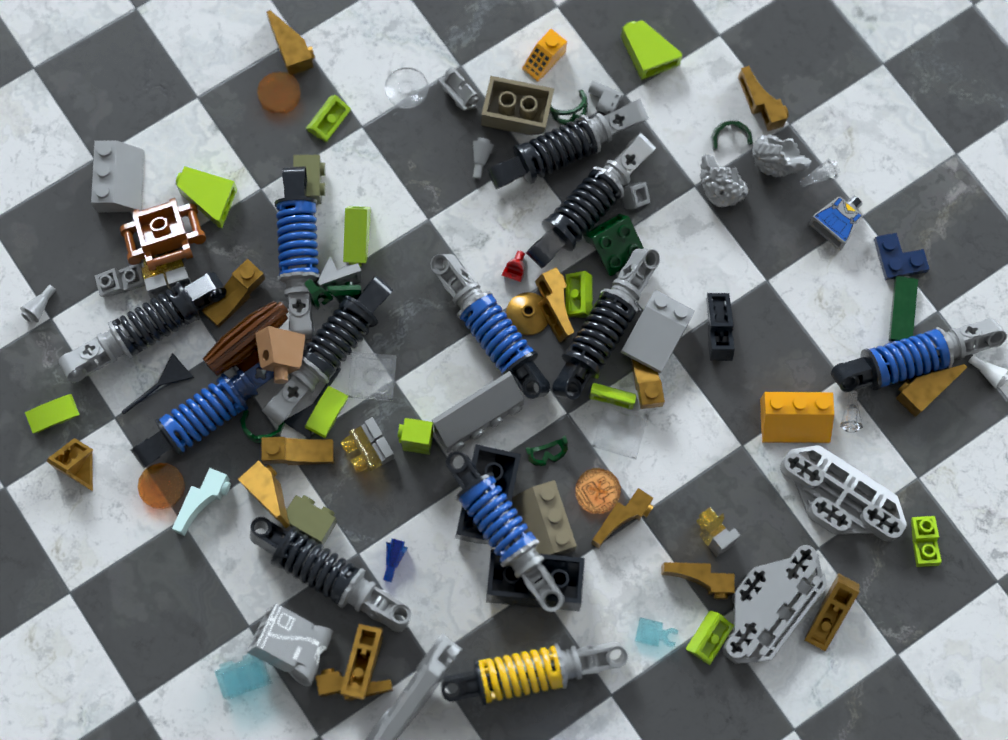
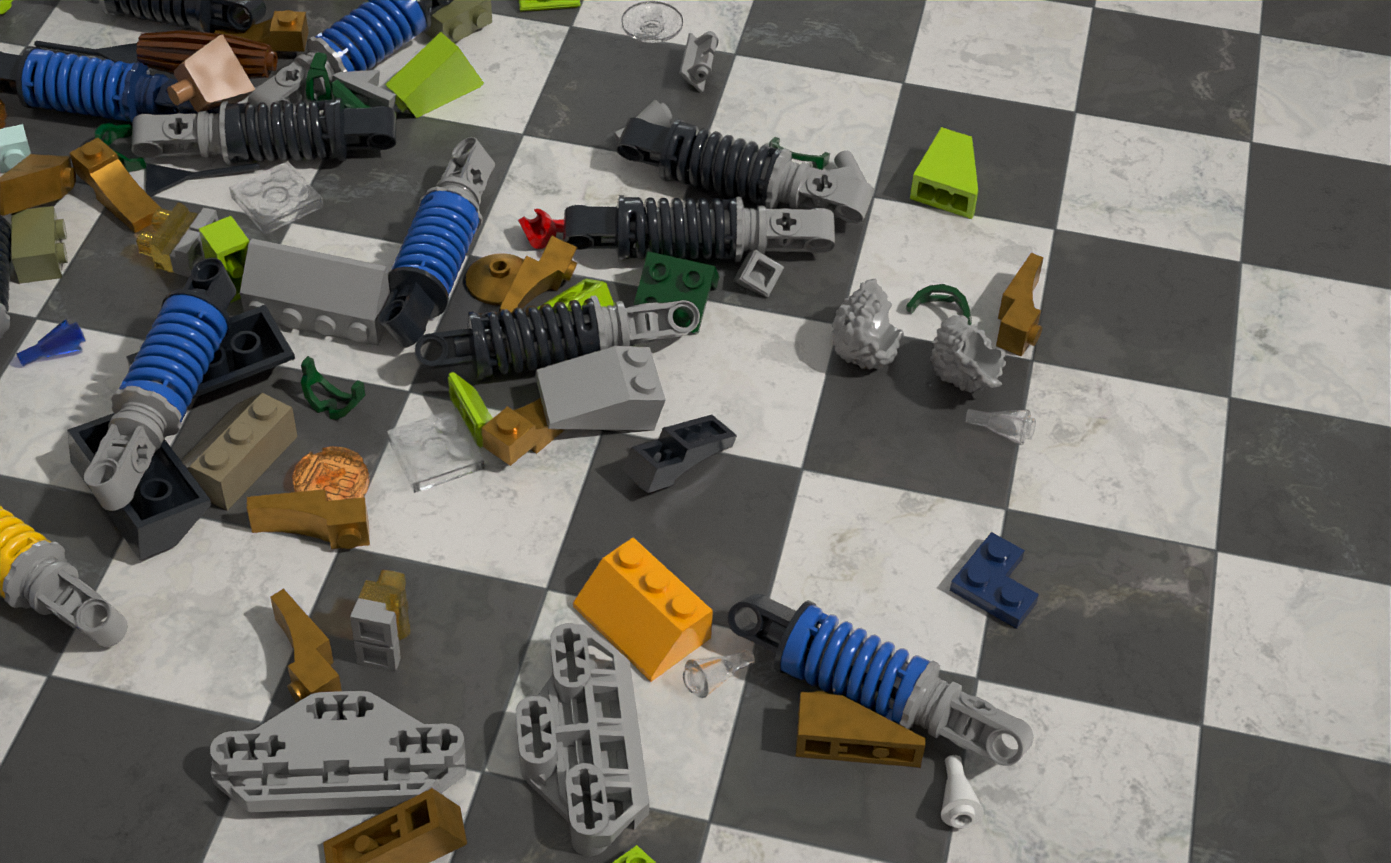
camera: 50 degrees right, 25 degrees down
lime slope [305,386,348,438] -> none
dark tan brick [481,76,555,135] -> none
light orange slope [522,29,567,82] -> none
clear light blue plate [635,617,678,647] -> none
lime slope [686,611,734,665] -> none
torso [809,196,863,251] -> none
dark green tile [888,276,918,342] -> none

